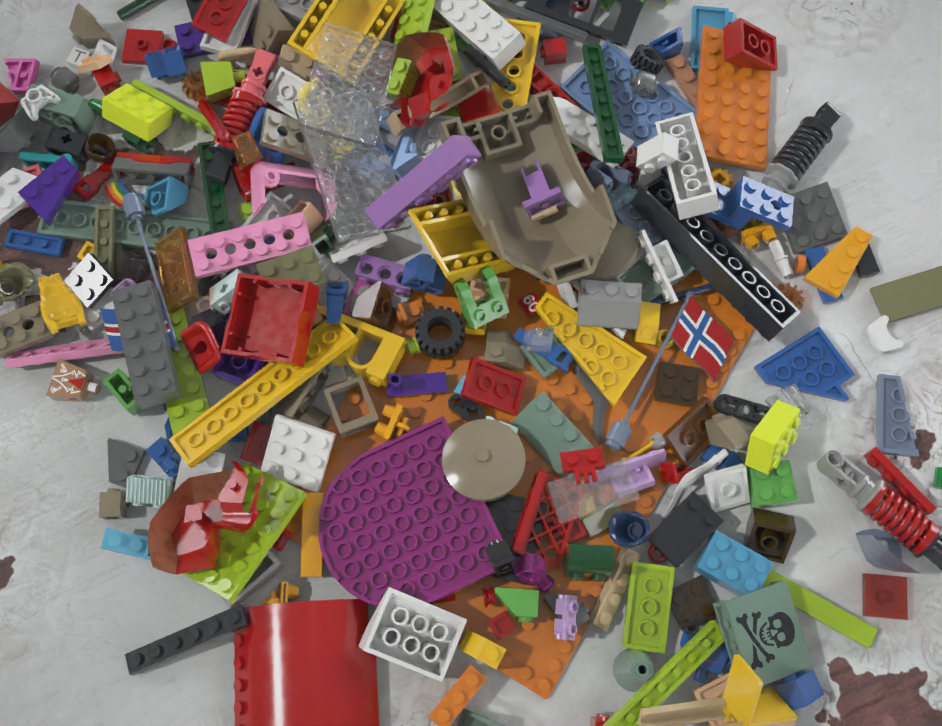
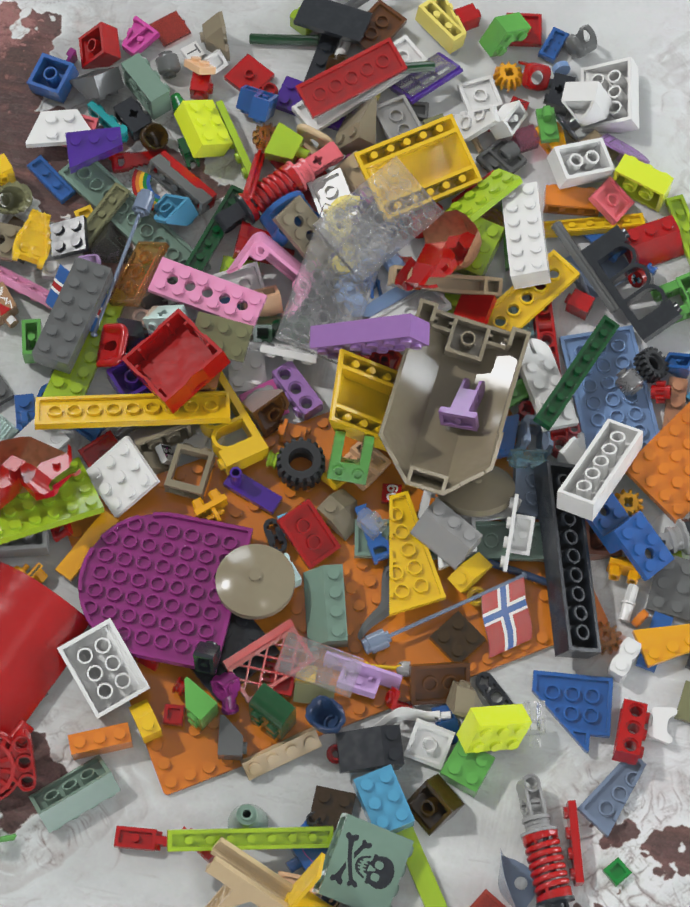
camera: 35 degrees right, 5 degrees down
white piece [21,85,60,121] -> none
clear orange slope [231,130,263,170] -> none
blue piece [326,281,349,324] -> none
lime brick [384,57,420,101] -> none
light blue slope [392,136,423,179] -> none
blue brick [401,253,447,296] -> none
black pin [463,44,511,90] -> none
tan pin [531,205,559,222] -> none
lavender hinge [554,594,578,640] -> none
red hinge [560,447,605,485] -> none
lime plate [621,561,675,653] -> none
white brick [636,132,679,174] -> none
none -> clear red piece [149,11,191,47]
none -> white tile [155,444,174,465]
none -> white brick [607,637,641,683]
none -> red brick [612,698,650,765]
none -> red gear [651,380,671,404]

